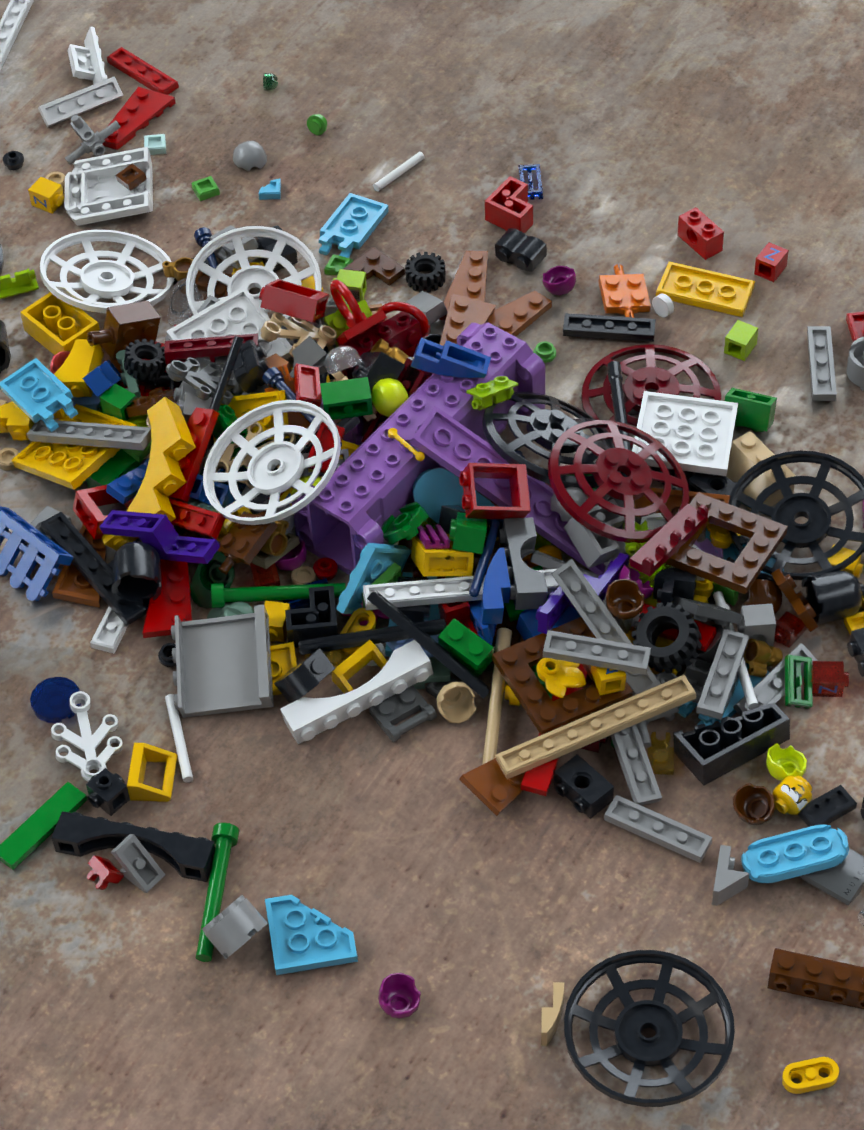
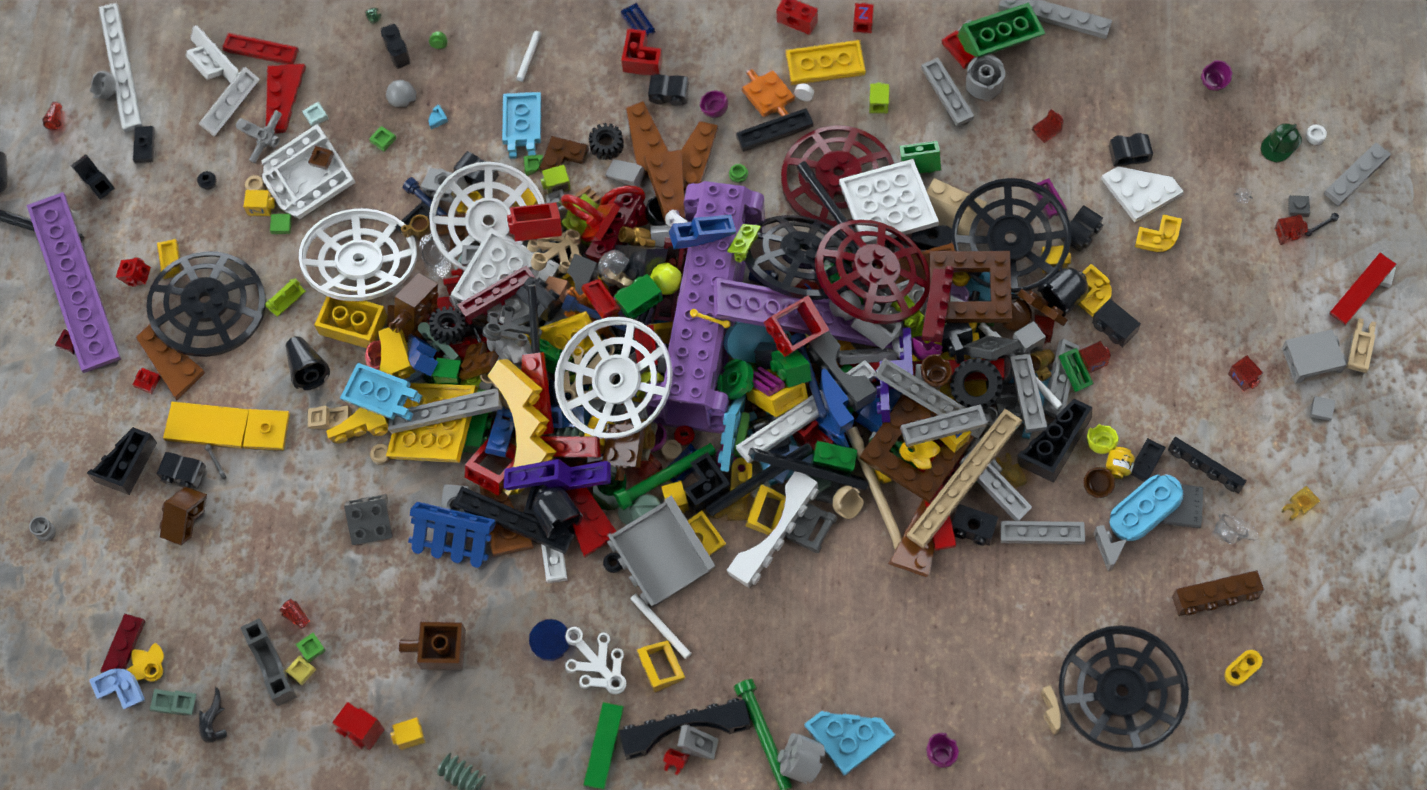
camera: 25 degrees left, 15 degrees up
black brick [86,768,130,816] -> none
black brick [274,648,336,703] -> none
none -> bright green tile [270,214,292,234]
none -> black brick [381,23,410,69]

